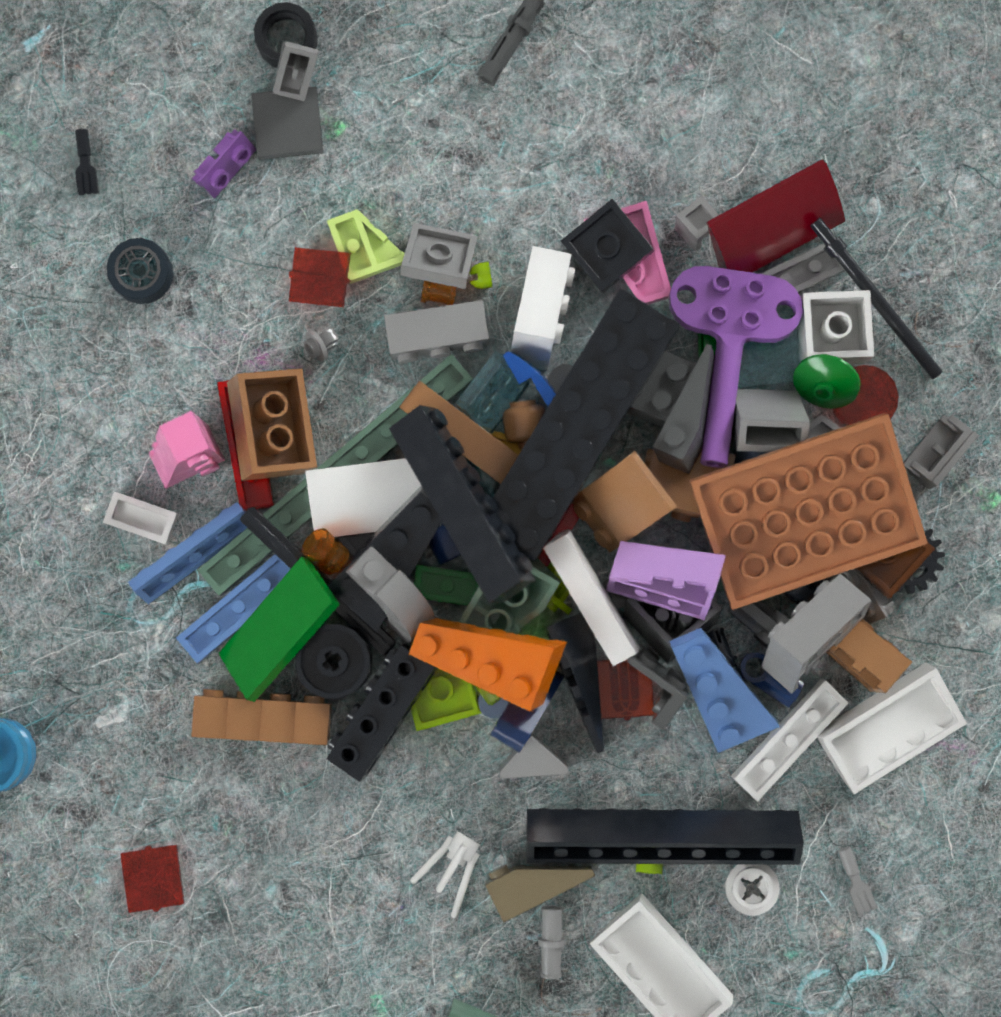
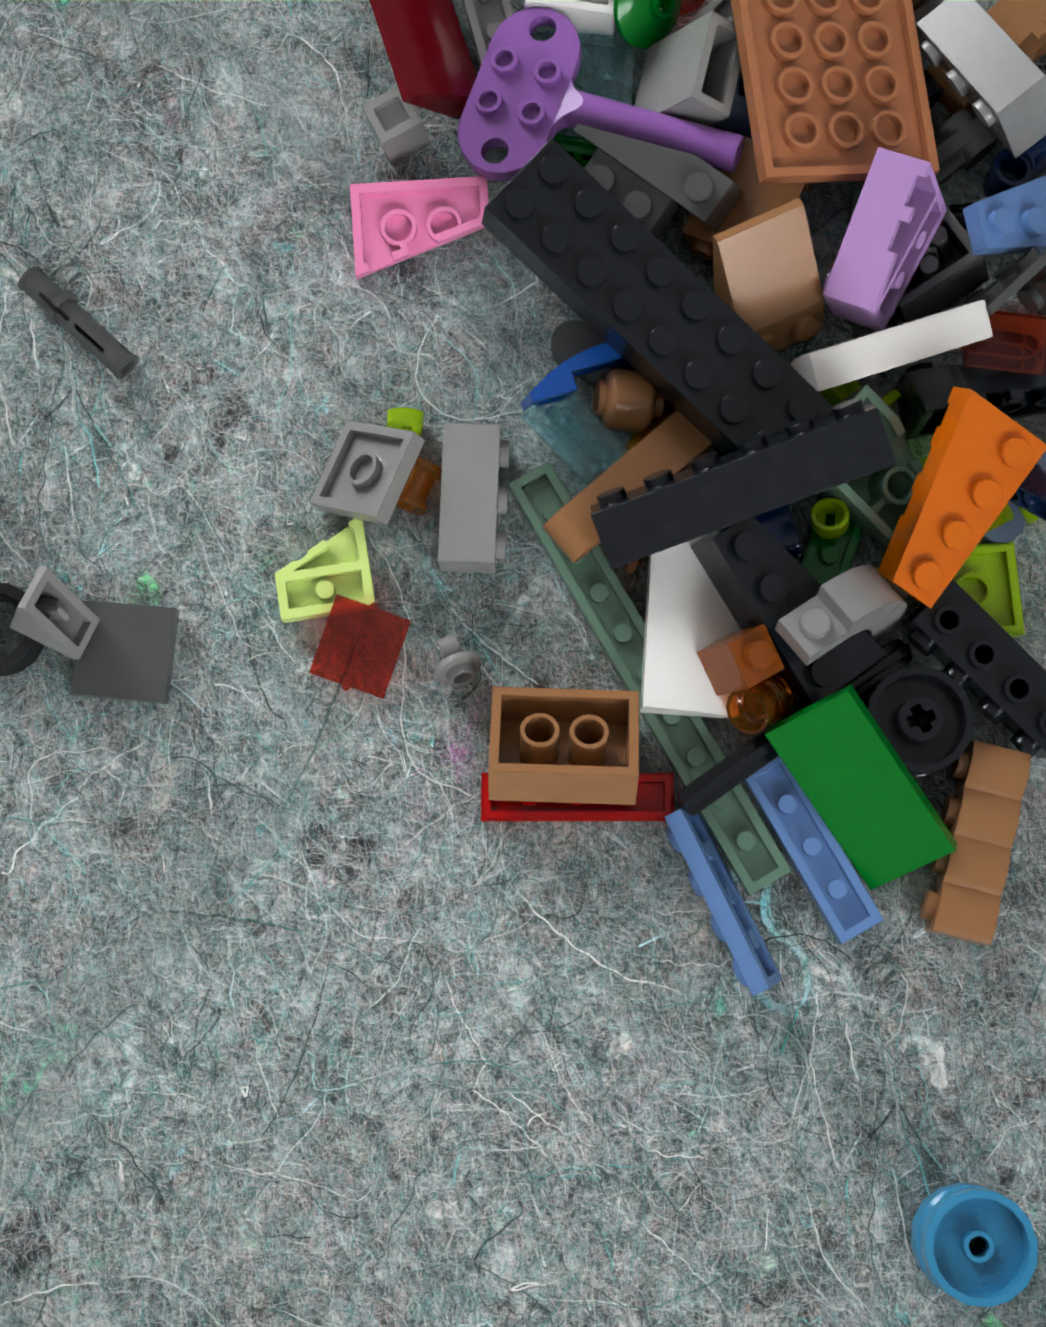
camera: 75 degrees left, 5 degrees down
black piece [75,129,99,196] -> none
white tile [103,491,179,545] -> none
wheel [106,238,173,304] -> none
bright pink wedge [149,411,225,489] -> none
medium lavender hinge [192,129,257,198] -> none
white wedge [511,246,575,371] -> none
black plate [561,199,654,293] -> none
none -> dark orange brick [697,624,785,696]
none -> lime hinge [811,498,850,539]

